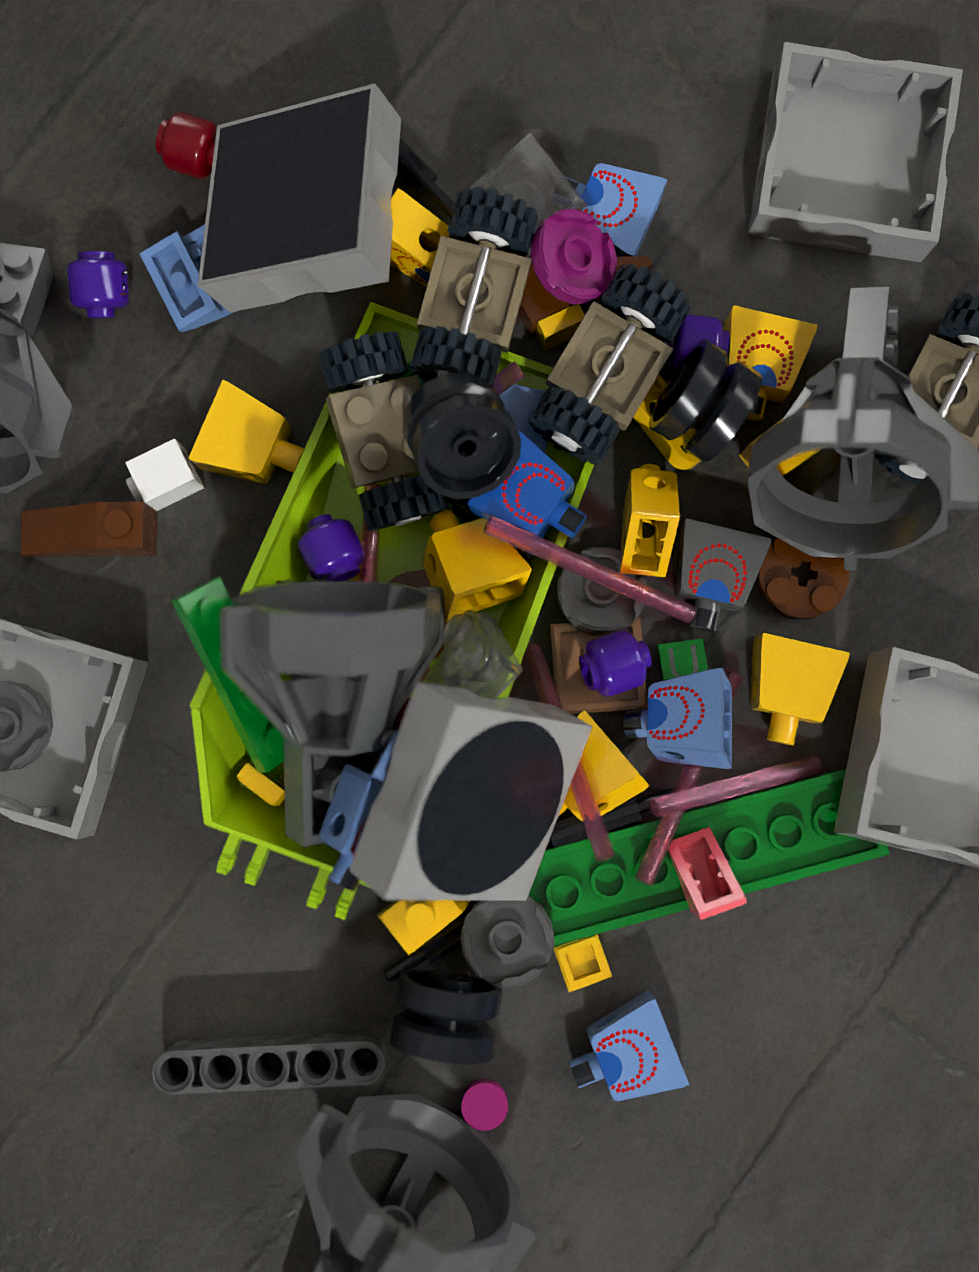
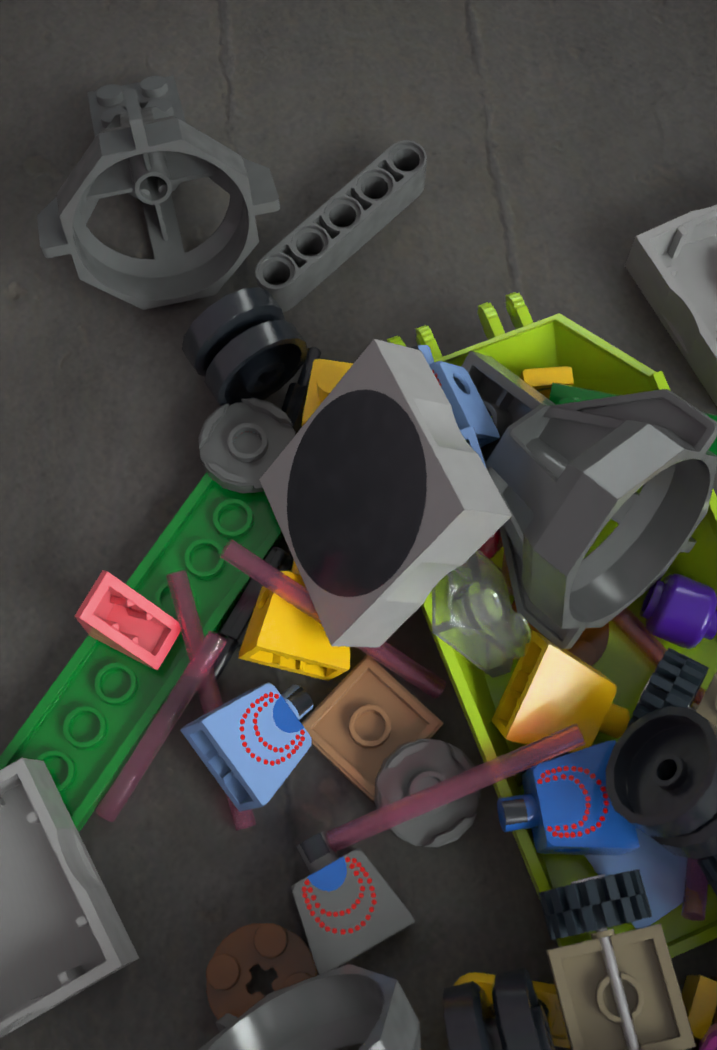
camera: 135 degrees right, 15 degrees down
dark pink tile [461,1079,508,1131] -> none
yellow tile [553,934,612,992] -> none
medium blue torso [568,990,689,1101] -> none
dark purple head [579,630,652,697] -> none
yellow torso [620,464,680,577] -> none
green tile [656,638,708,681] -> none
yellow torso [750,633,850,746] -> none

